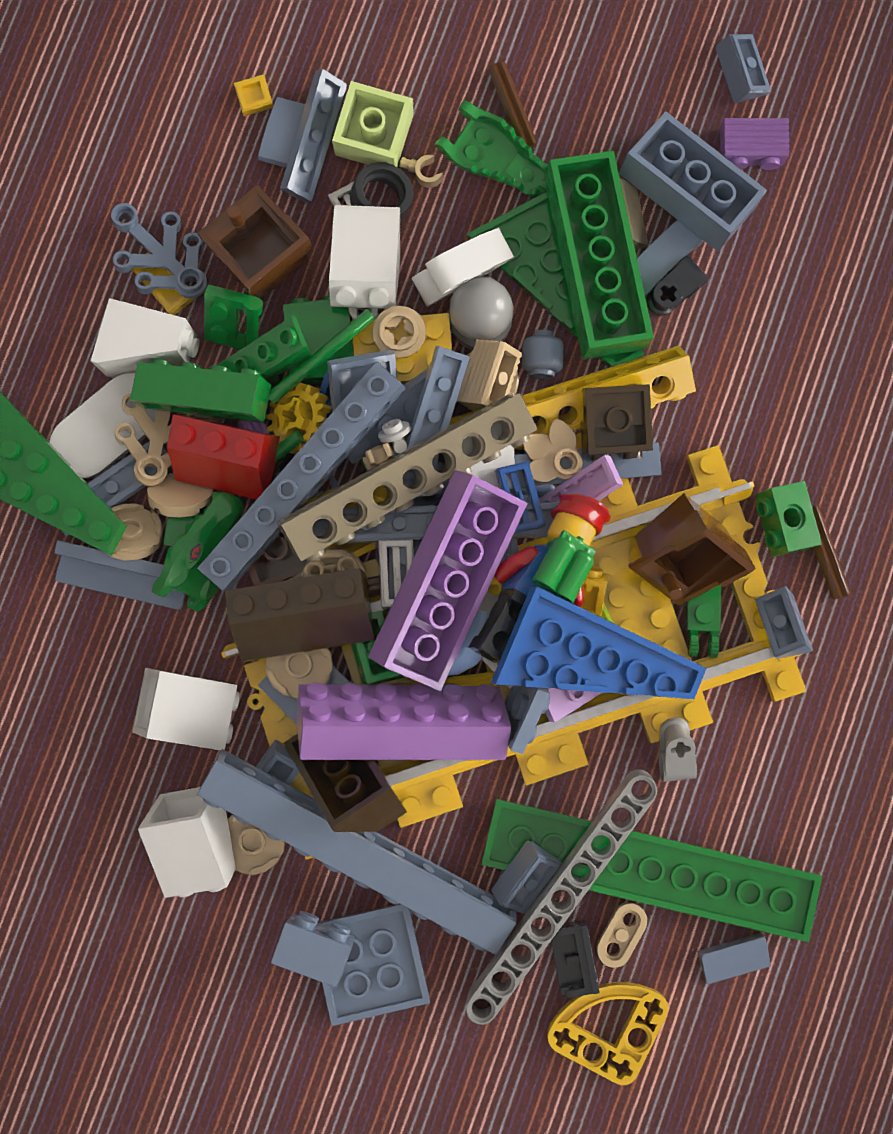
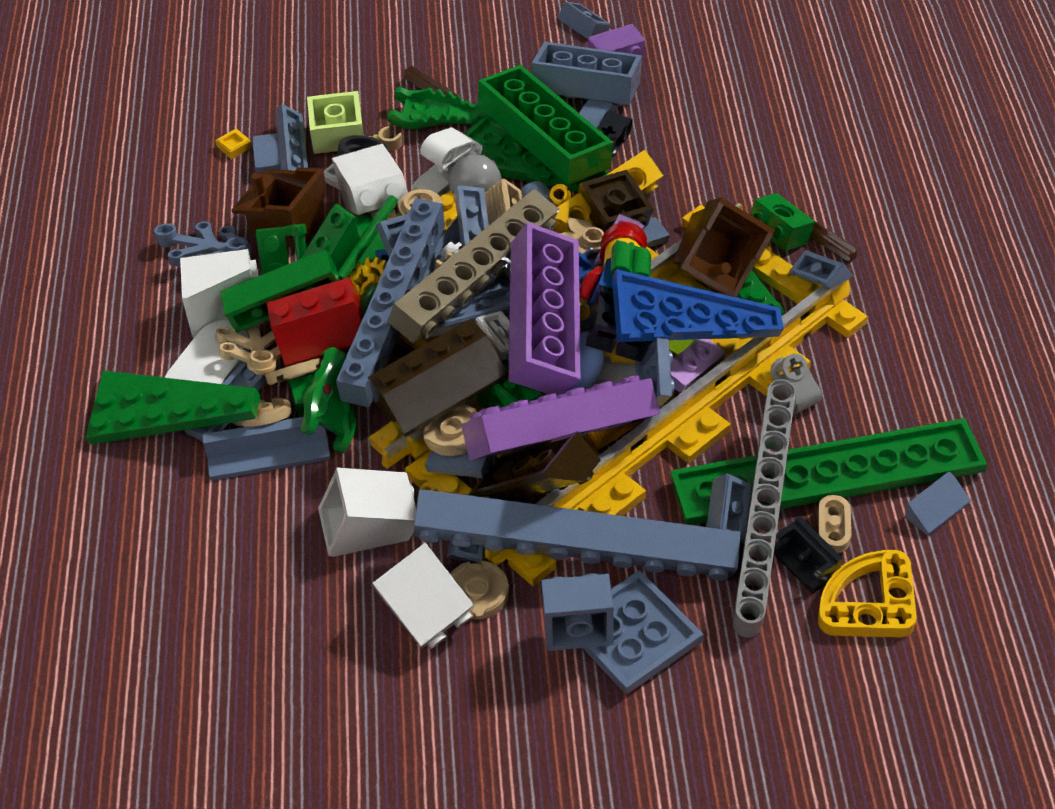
camera: 25 degrees left, 35 degrees down
none -> yellow pin [549,184,571,206]

